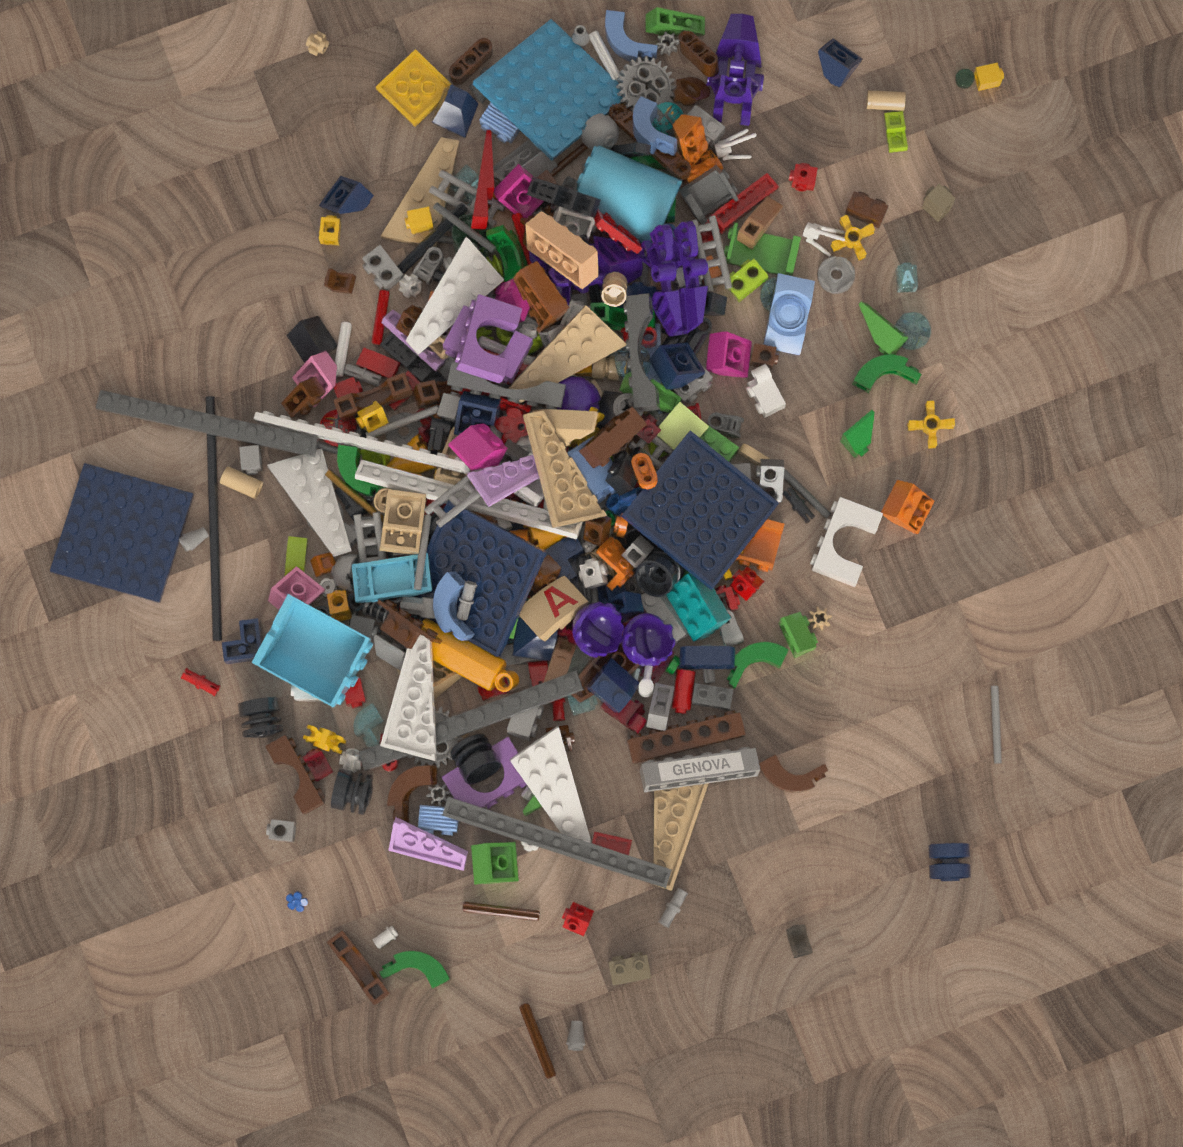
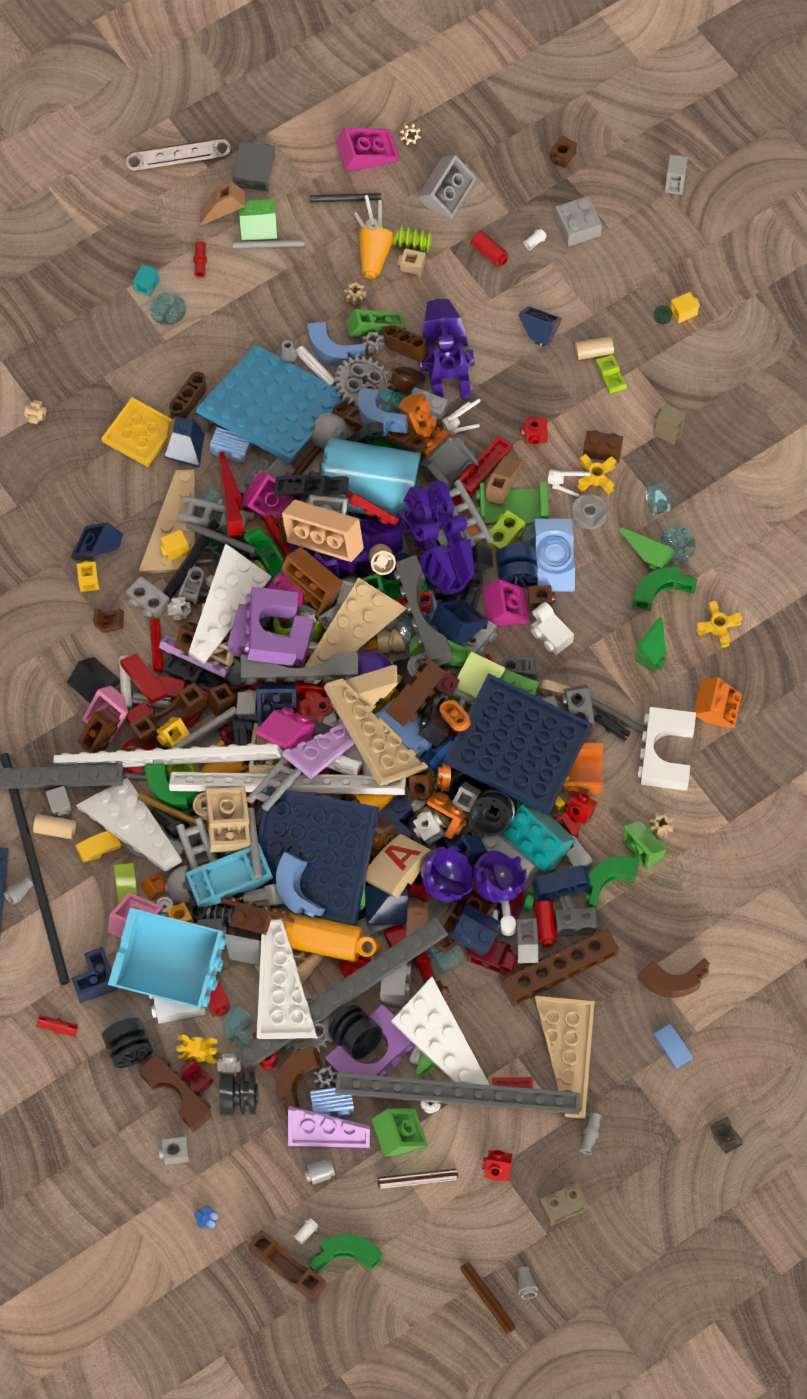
camera: 15 degrees left, 15 degrees down
light grey axle [457,581,477,620] -> none
light grey brick [640,747,760,792] -> none
none -> yellow slope [75,831,121,863]
none -> red tile [120,653,168,704]
none -> light grey brick [304,1159,335,1185]
none -> dark blue wheel [495,544,538,589]
none -> medium blue slope [653,1024,693,1069]

